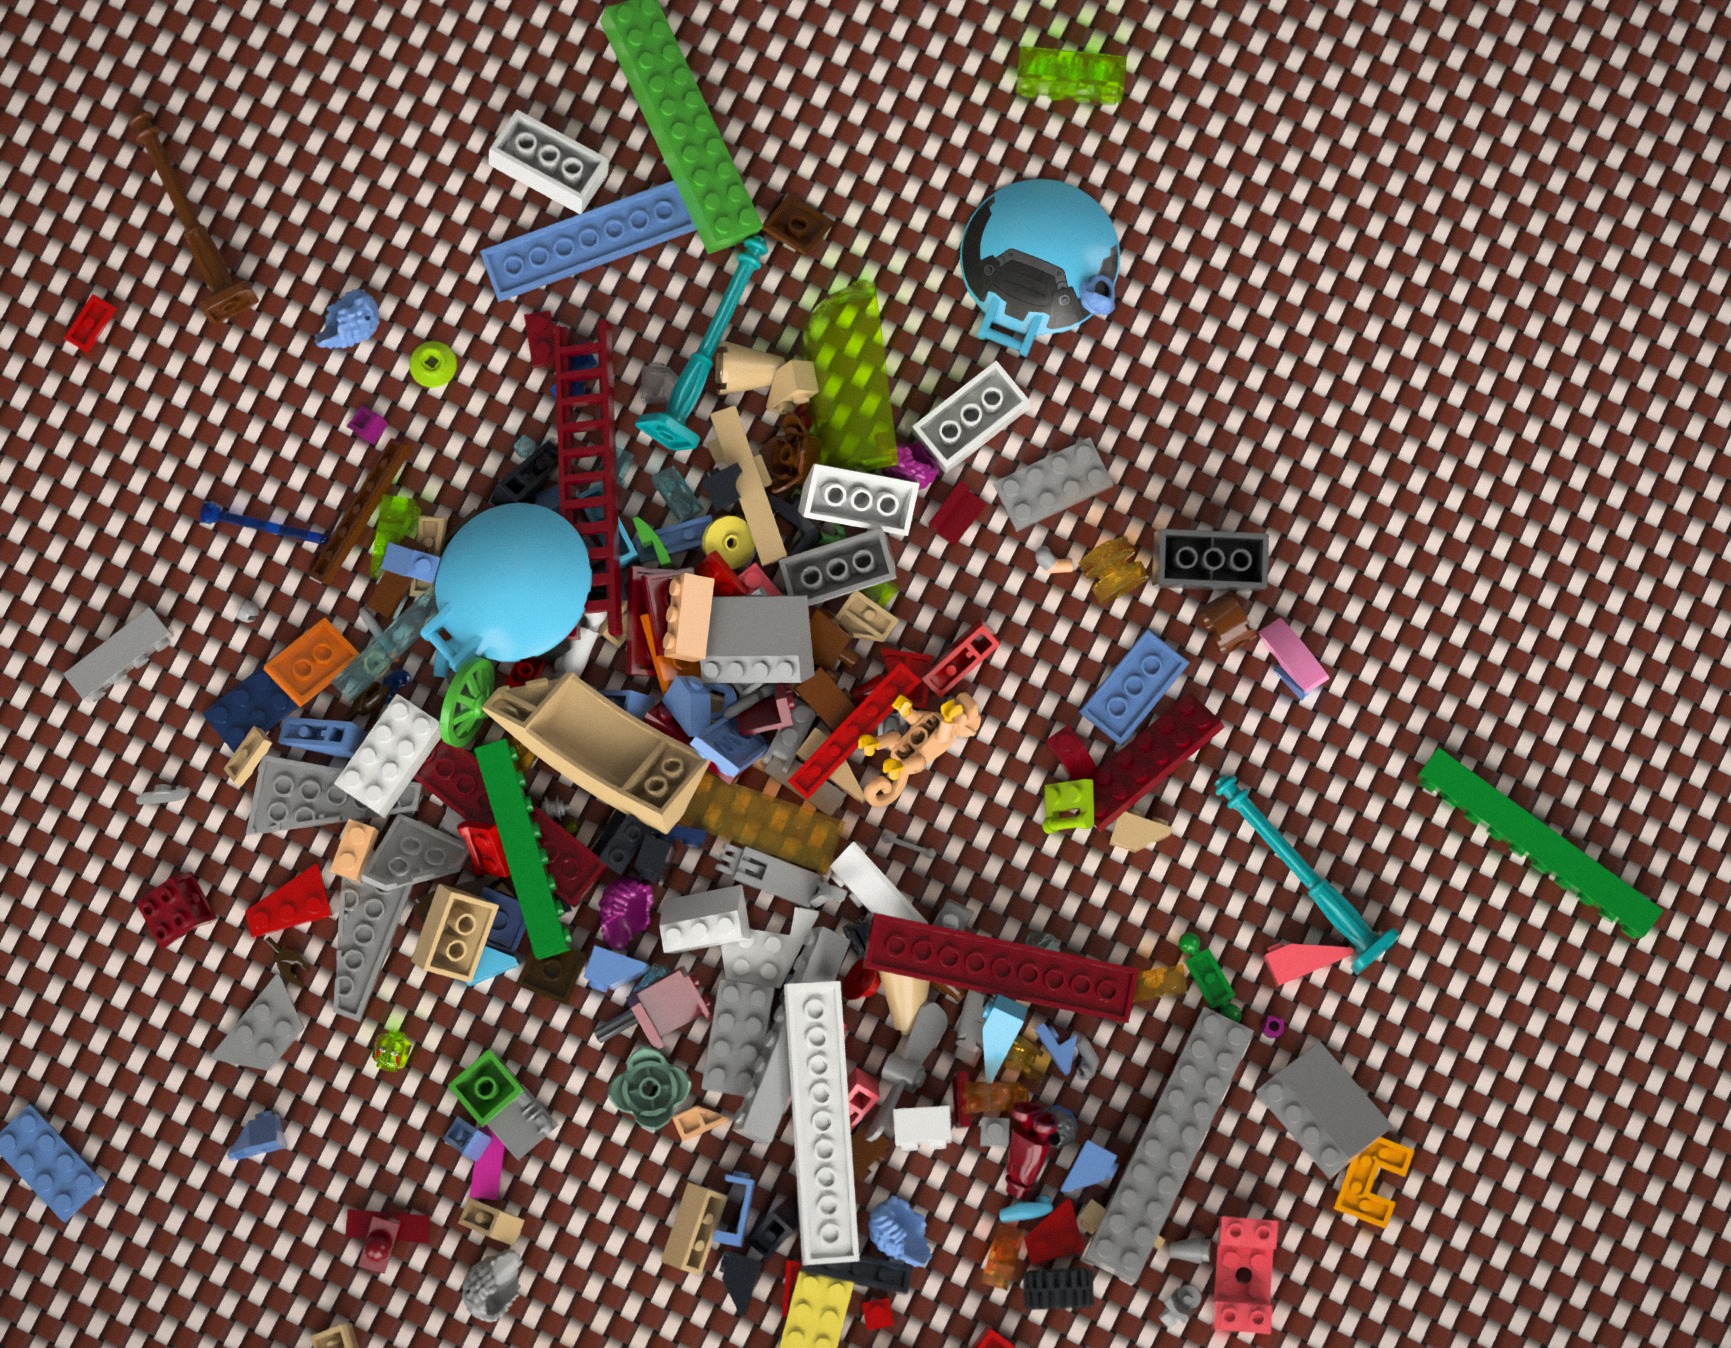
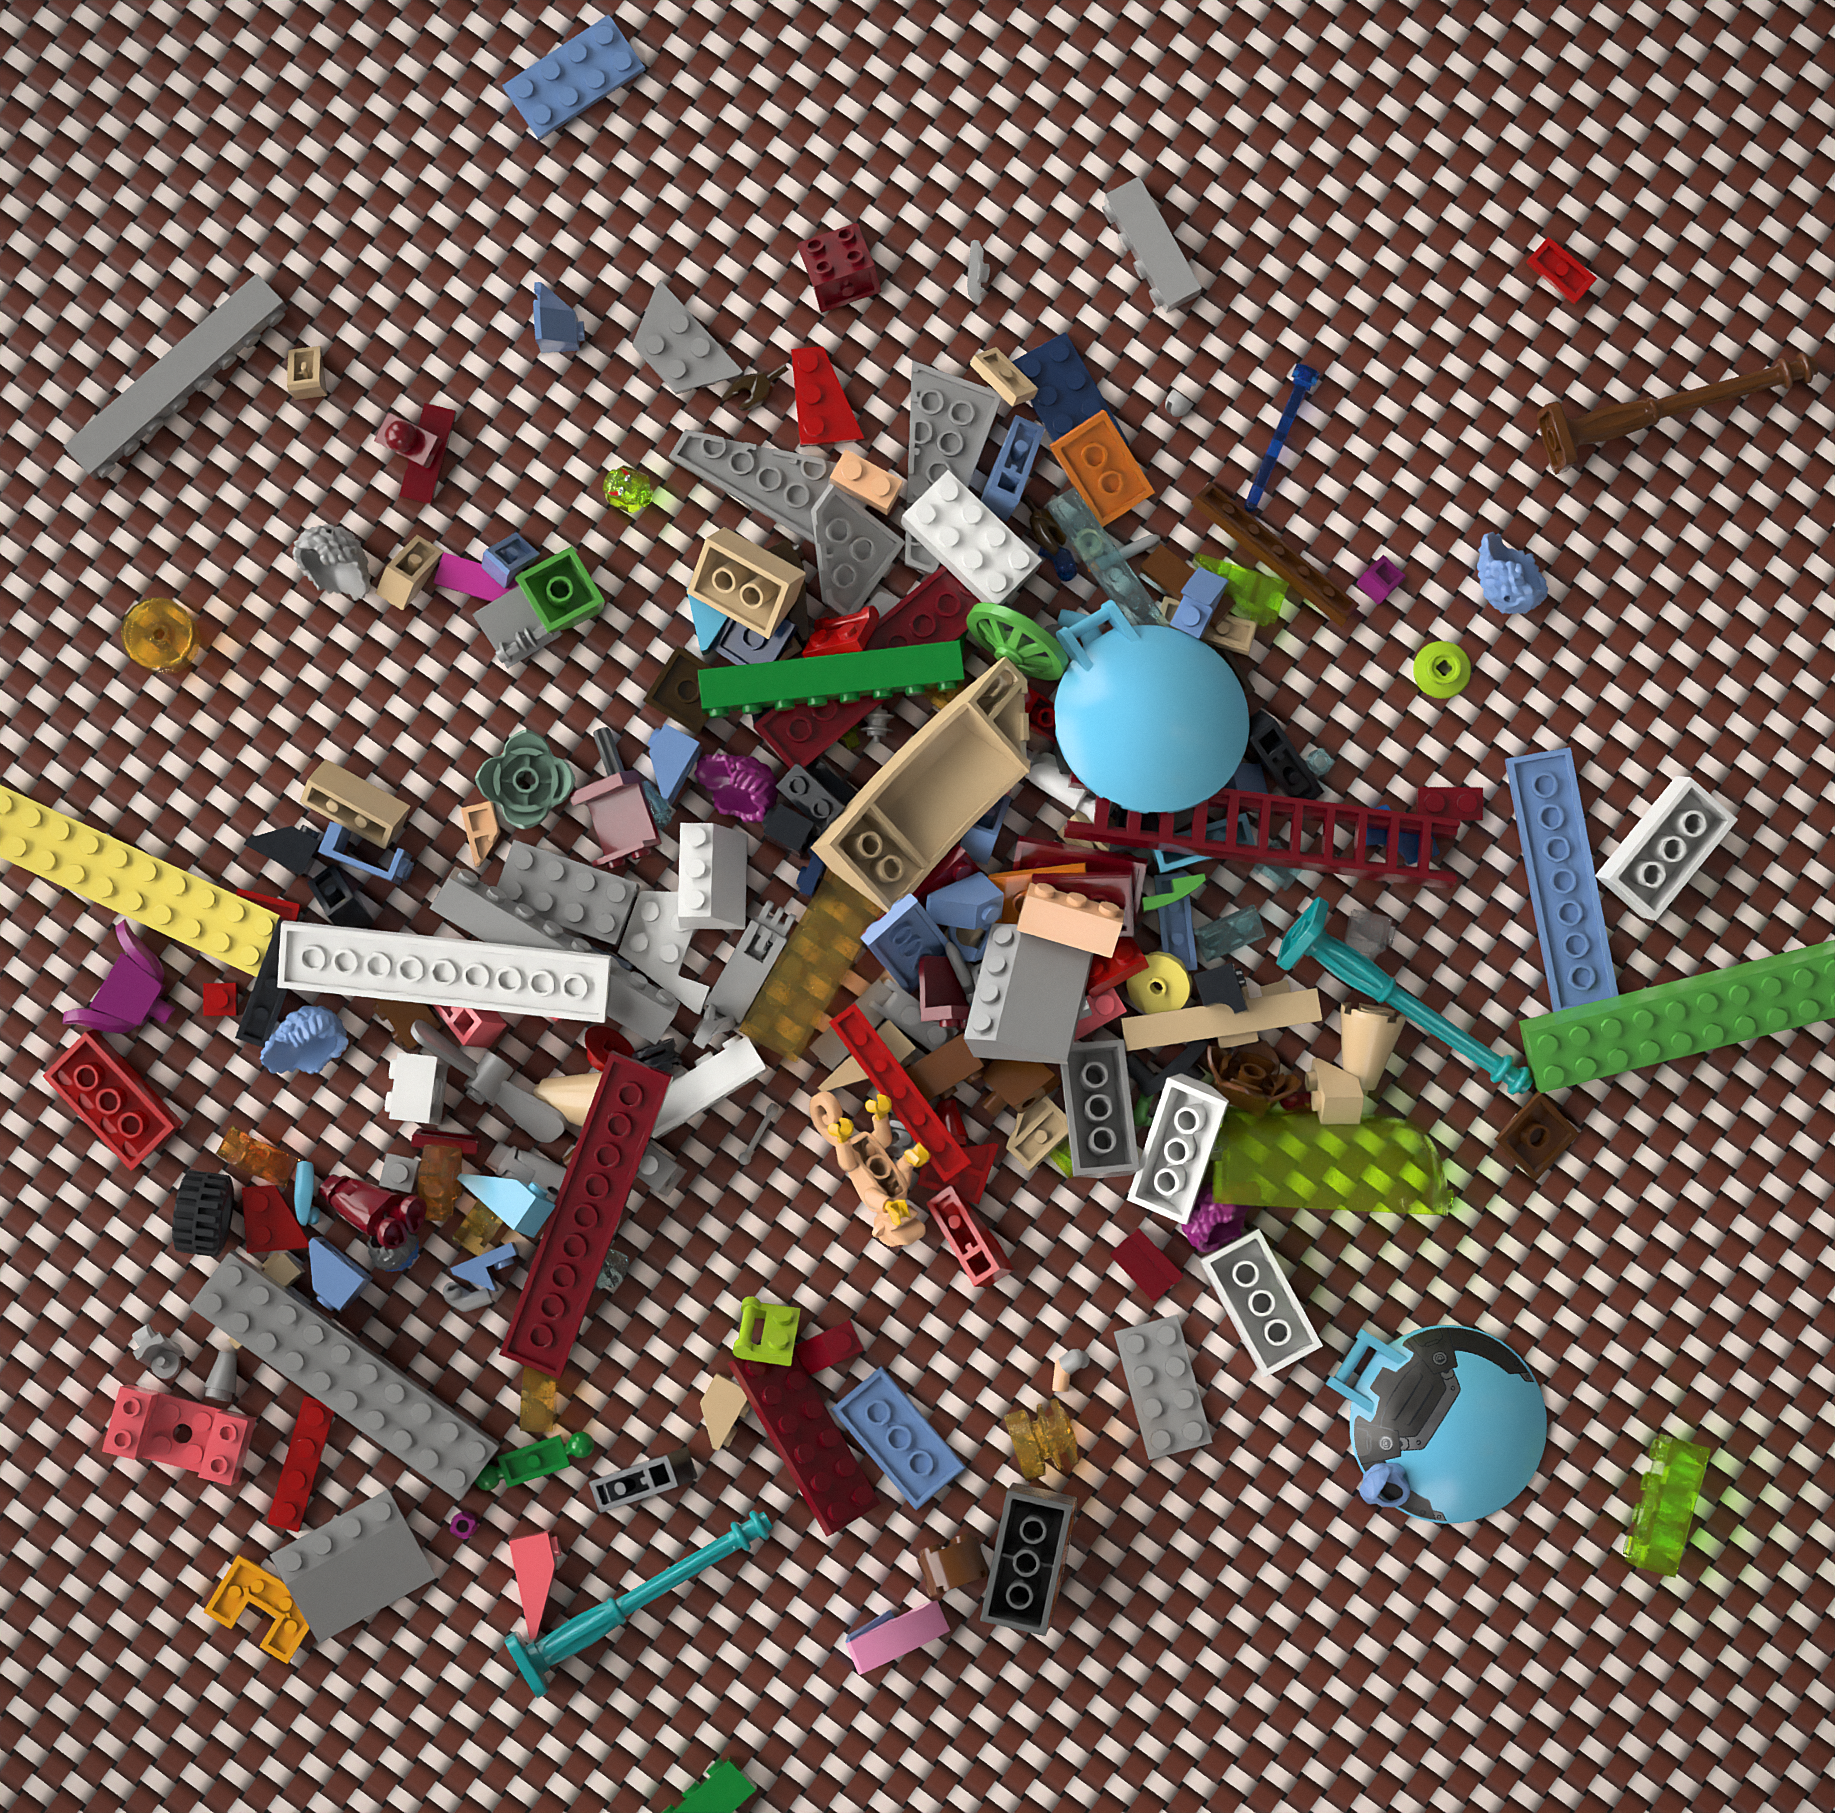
camera: 95 degrees right, 5 degrees up
none -> red plate [267,1395,335,1532]
none -> black slope [589,1446,698,1513]

